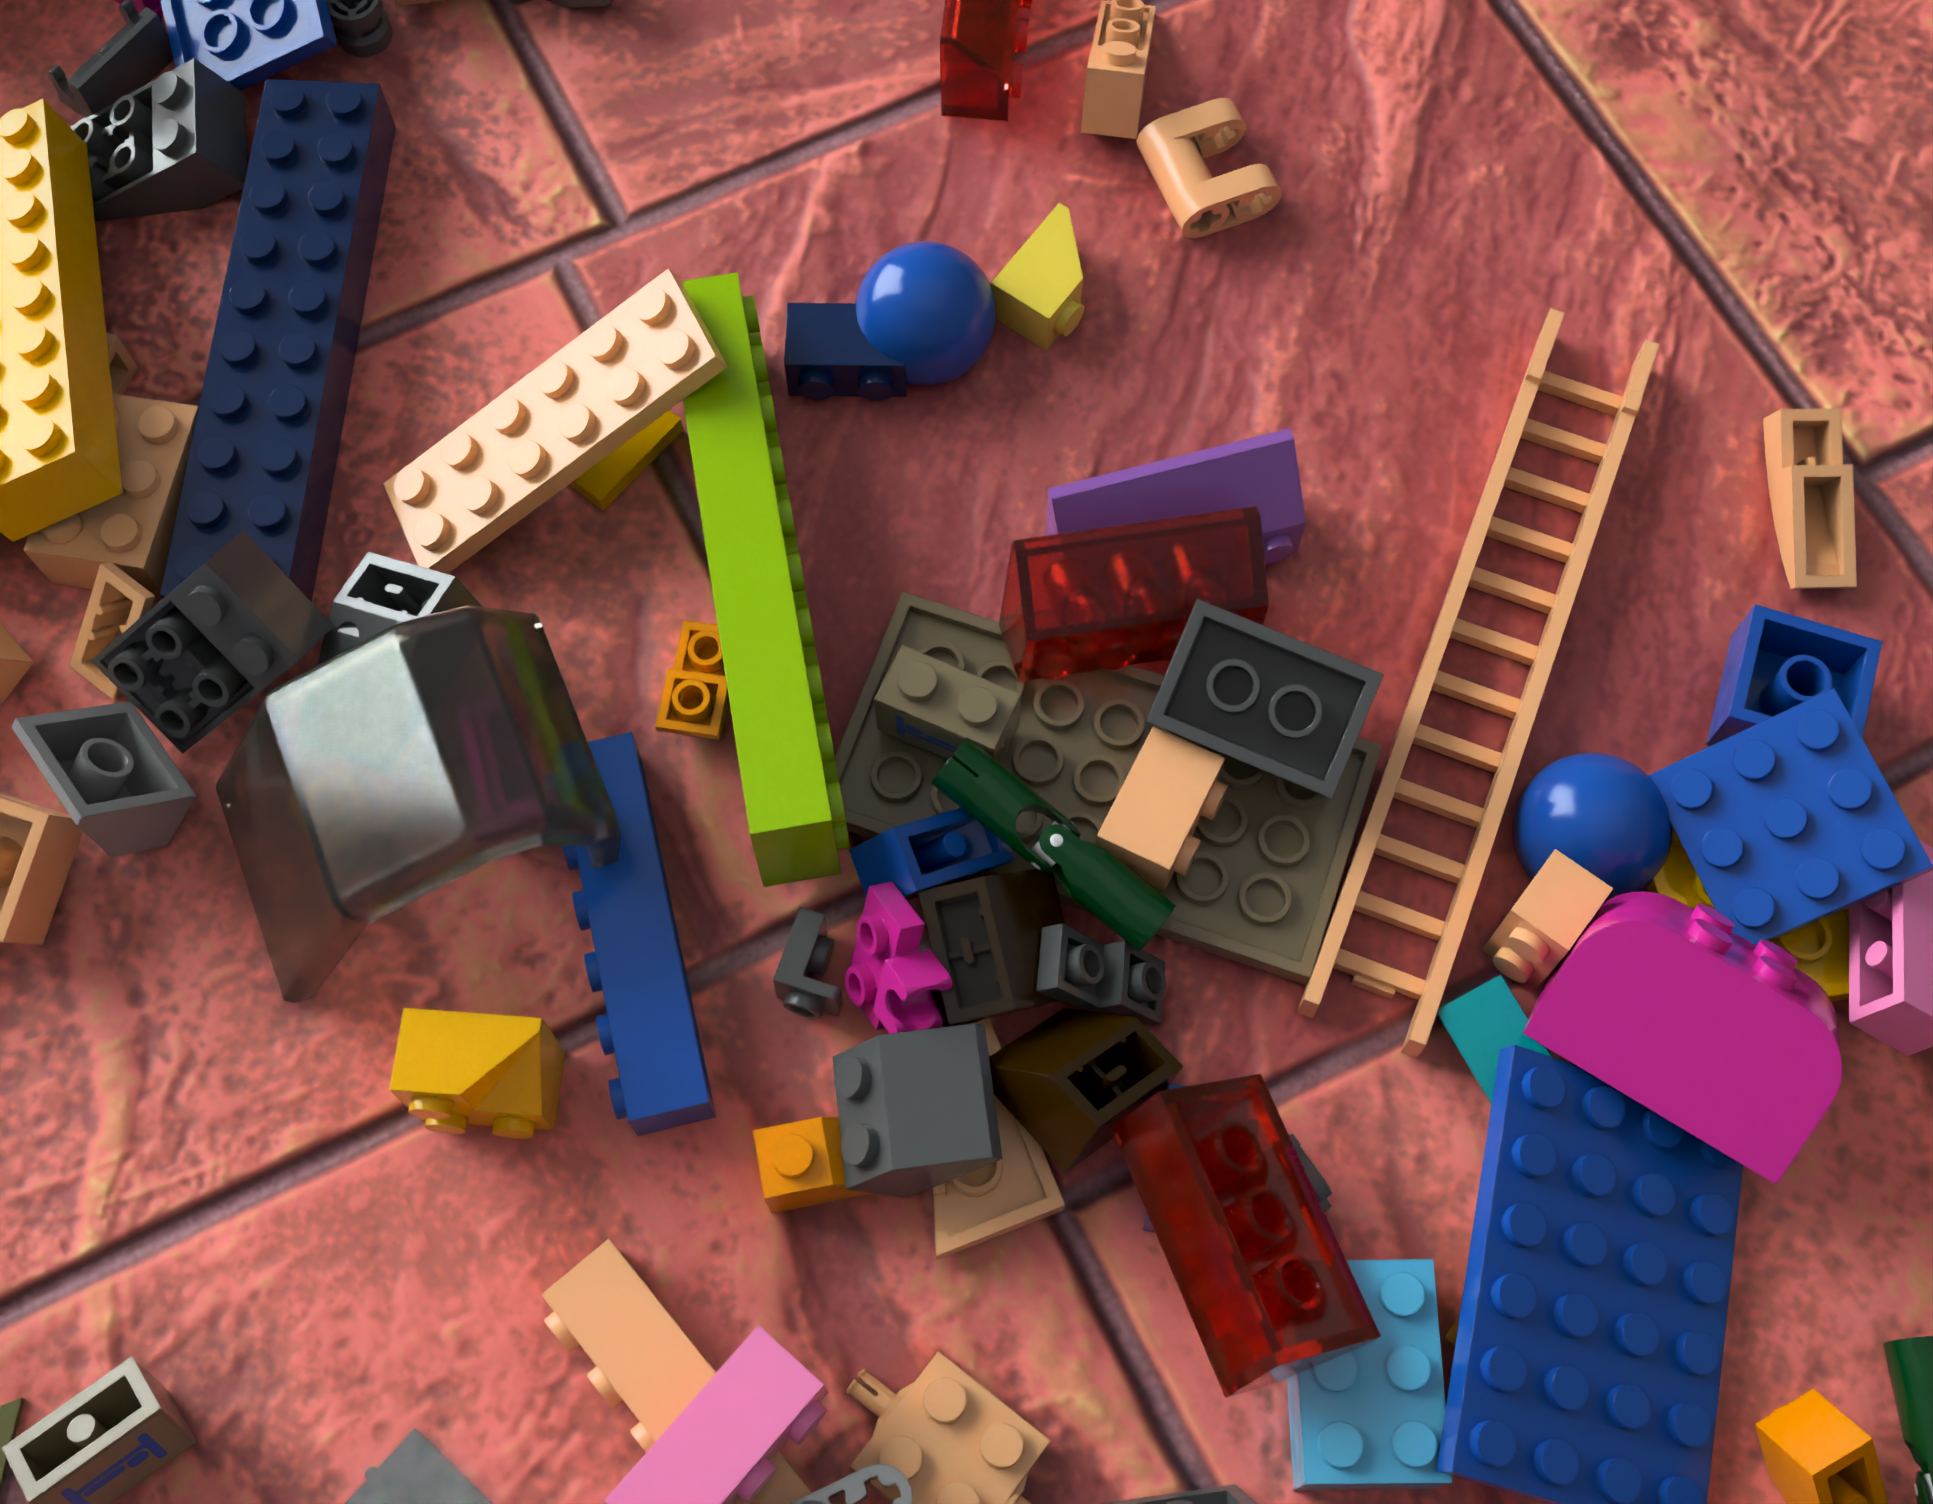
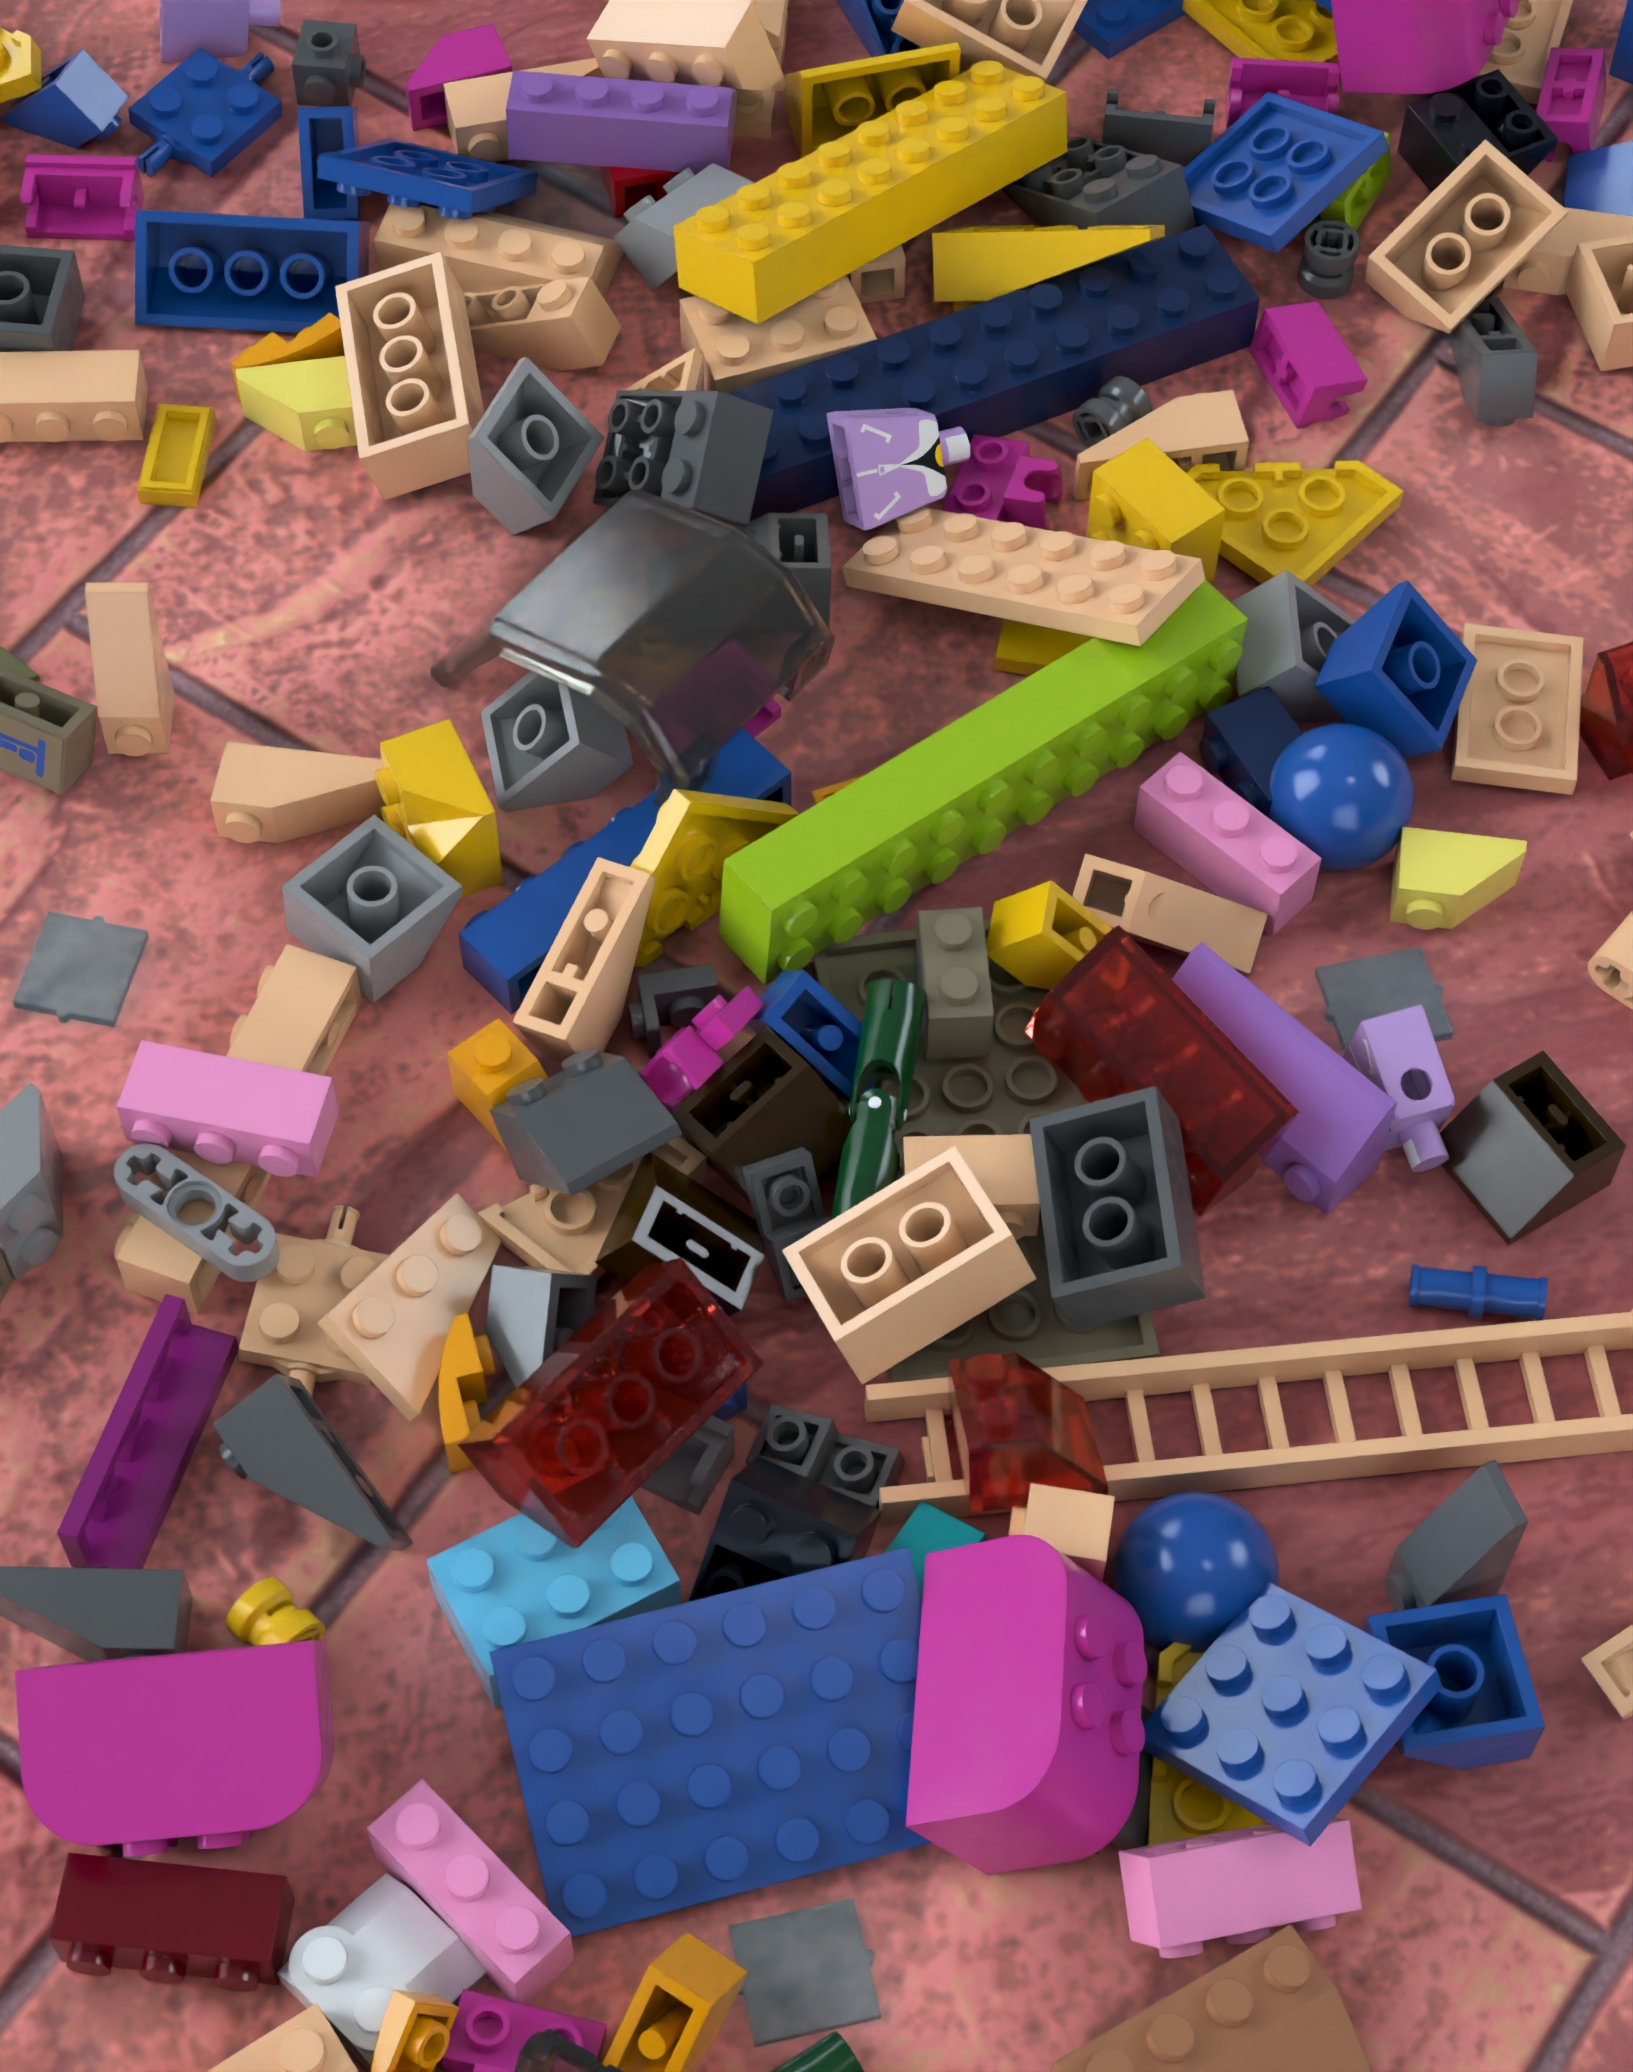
camera: 60 degrees right, 10 degrees down
none -> light nougat slope [85,583,175,756]
none -> light nougat slope [210,742,386,843]
none -> light grey slope [282,814,463,1003]
none -> light nougat wing [317,1193,502,1422]
none -> light orange slope [438,1313,496,1473]
none -> light grey slope [480,647,634,811]
none -> slope [485,1265,597,1410]
none -> light nougat slope [512,857,655,1061]
none -> yellow plate [630,789,800,967]
none -> black slope [689,1456,882,1602]
none -> clear light blue piece [729,1898,881,2047]
none -> dark grey slope [745,1404,905,1510]
none -> light nougat slope [782,1146,1037,1385]
none -> lavender torso [826,408,970,530]
none -> yellow wedge [932,225,1165,312]
none -> dark pink plate [942,434,1063,530]
none -> clear red slope [948,1352,1108,1513]
none -> yellow slope [986,880,1133,1000]
none -> dark grey wheel [1072,376,1152,448]
none -> light nougat slope [1072,853,1268,974]
none -> light nougat slope [1073,390,1249,501]
none -> yellow slope [1086,437,1226,586]
none -> bright pink brick [1133,751,1322,936]
none -> yellow plate [1187,460,1404,587]
none -> light grey slope [1231,570,1357,722]
none -> dark pink hinge [1248,301,1368,429]
none -> blue slope [1314,581,1477,759]
none -> clear light blue piece [1315,947,1454,1053]
none -> lavender torso [1342,1004,1455,1172]
none -> dark grey slope [1384,1460,1528,1612]
none -> blue pin [1408,1264,1547,1320]
none -> dark brown slope [1440,1050,1626,1246]
none -> light nougat plate [1451,623,1584,795]

